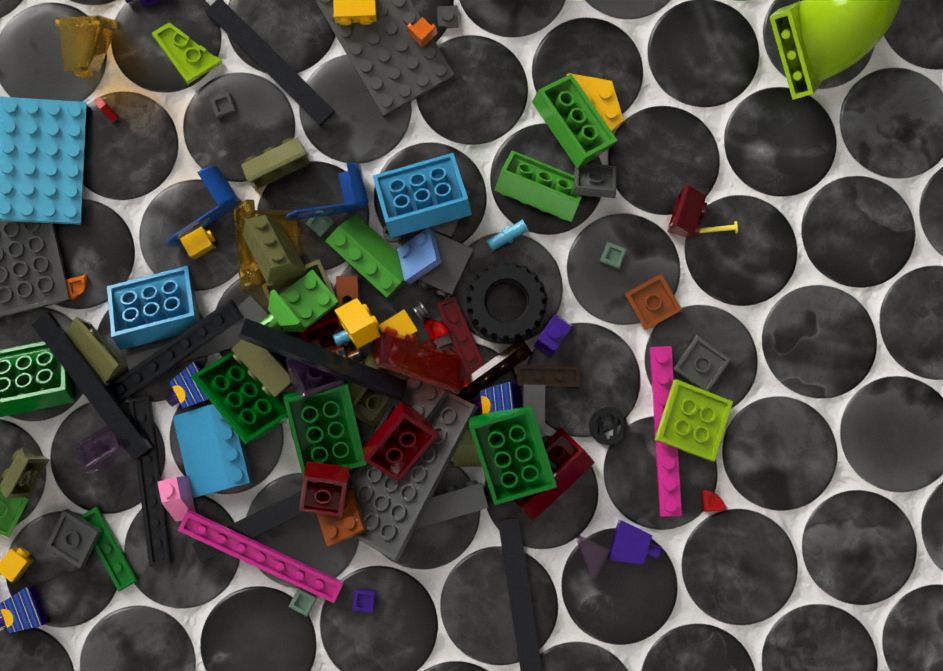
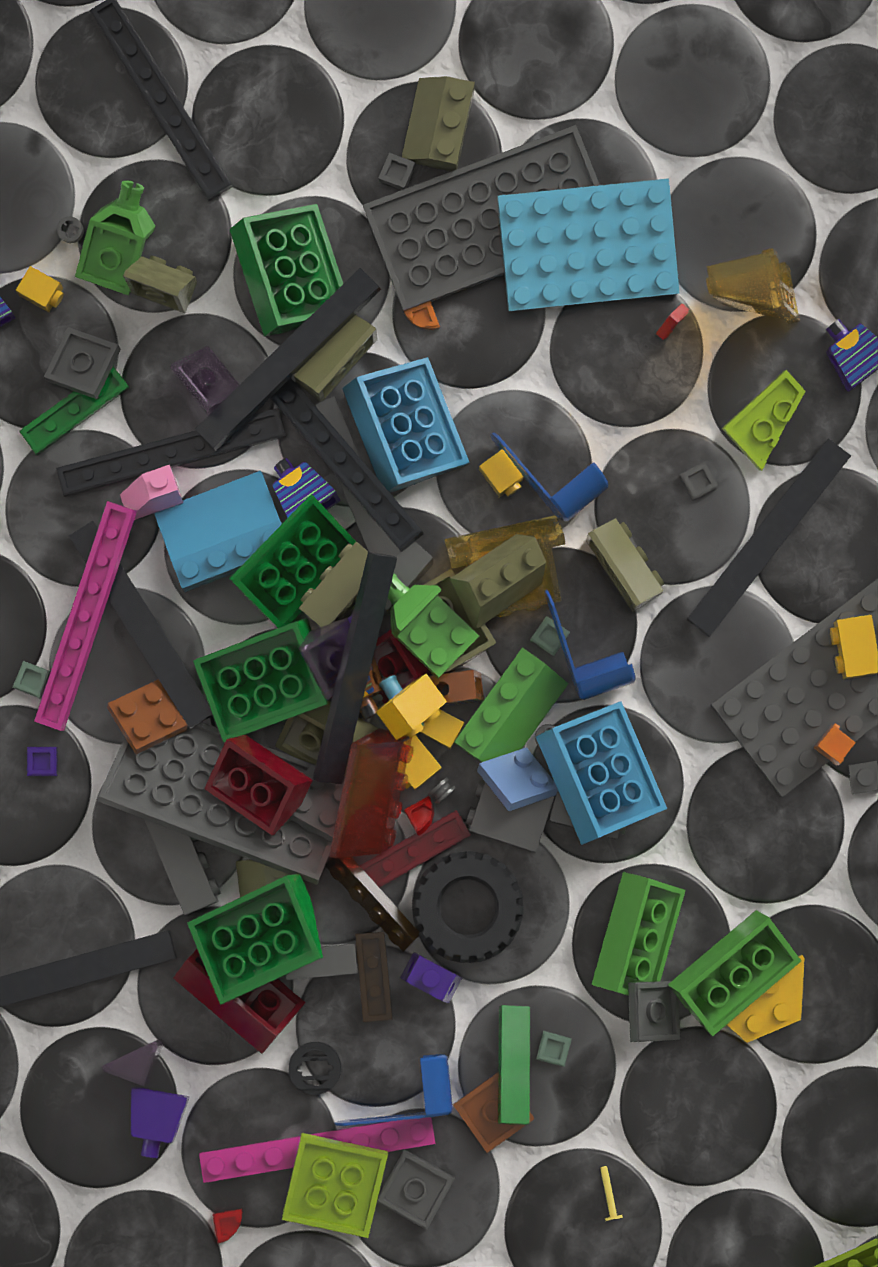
camera: 80 degrees right, 0 degrees up
dark red slope [299,461,350,517] -> none
torso [470,381,520,414] -> none
medium azure pin [486,220,529,252] -> none
dark red slope [667,184,708,239] -> none
none -> blue piece [334,1054,453,1126]
none -> yellow brick [420,709,464,750]
none -> green tile [498,1005,530,1125]

